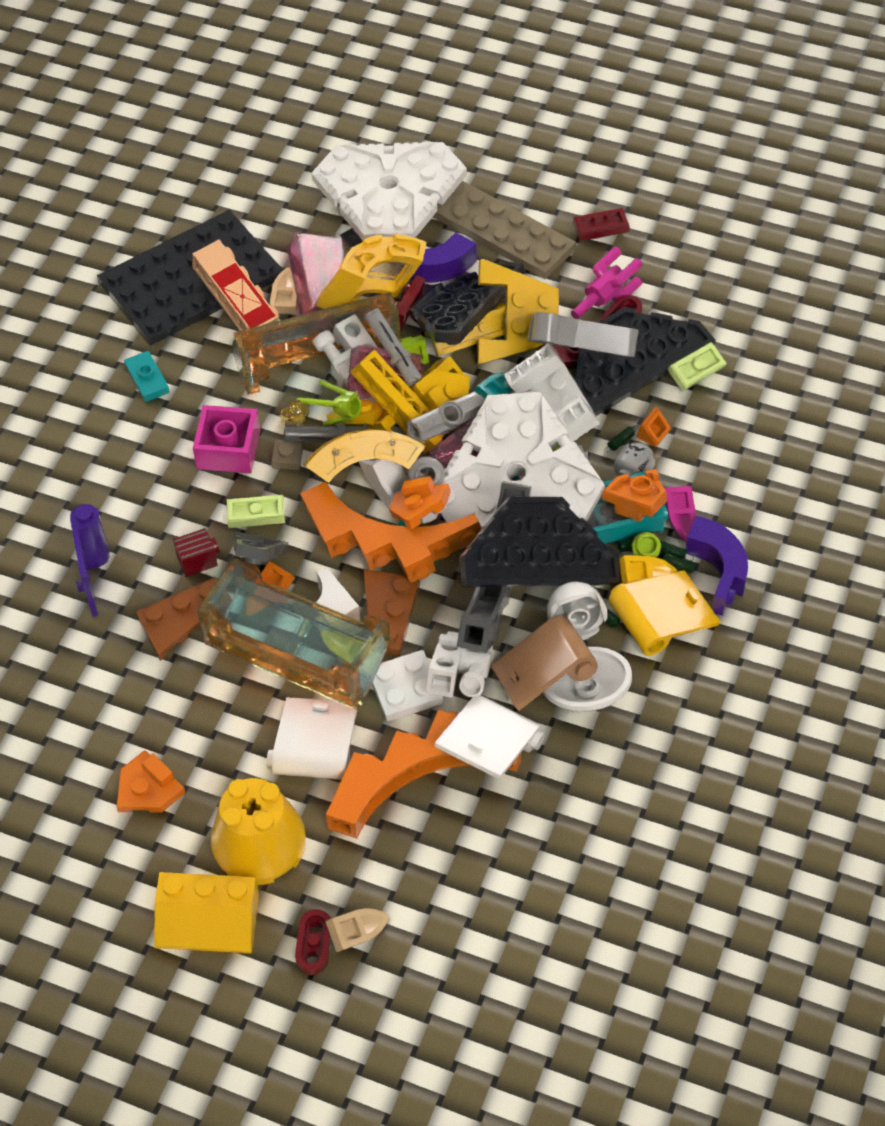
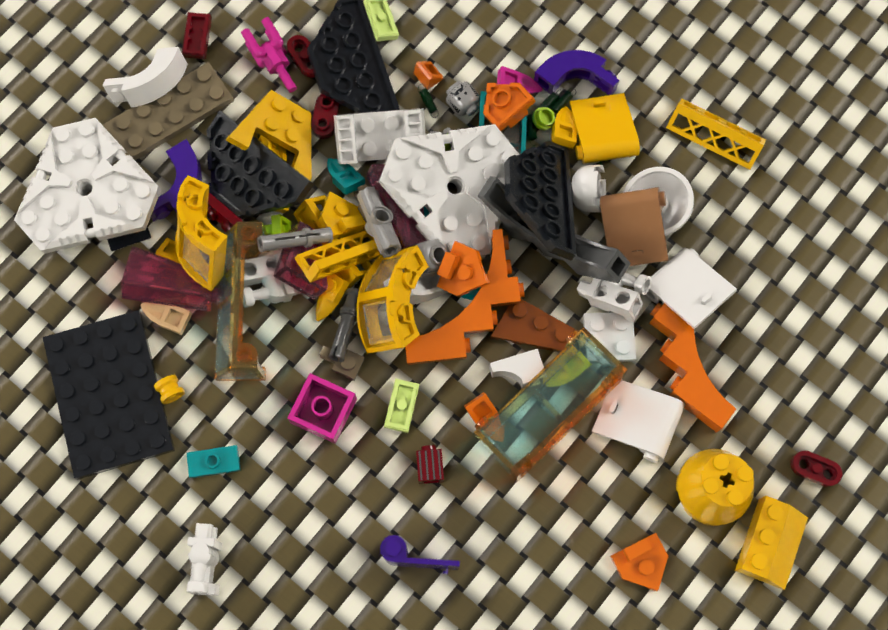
camera: 75 degrees left, 20 degrees up
dark orange wing [136,577,229,661] -> none
light nougat brick [192,240,279,345] -> none
dark grey wing [232,531,289,565] -> none
clear yellow plate [279,400,310,425] -> none
lime plant [297,380,362,426] -> none
tan plate [325,908,389,952] -> none
light grey beam [527,312,639,357] -> none
none -> white arch [103,47,188,107]
none -> yellow wheel [154,375,185,405]
none -> white hips [187,523,222,596]
none -> yellow fence [666,98,766,170]

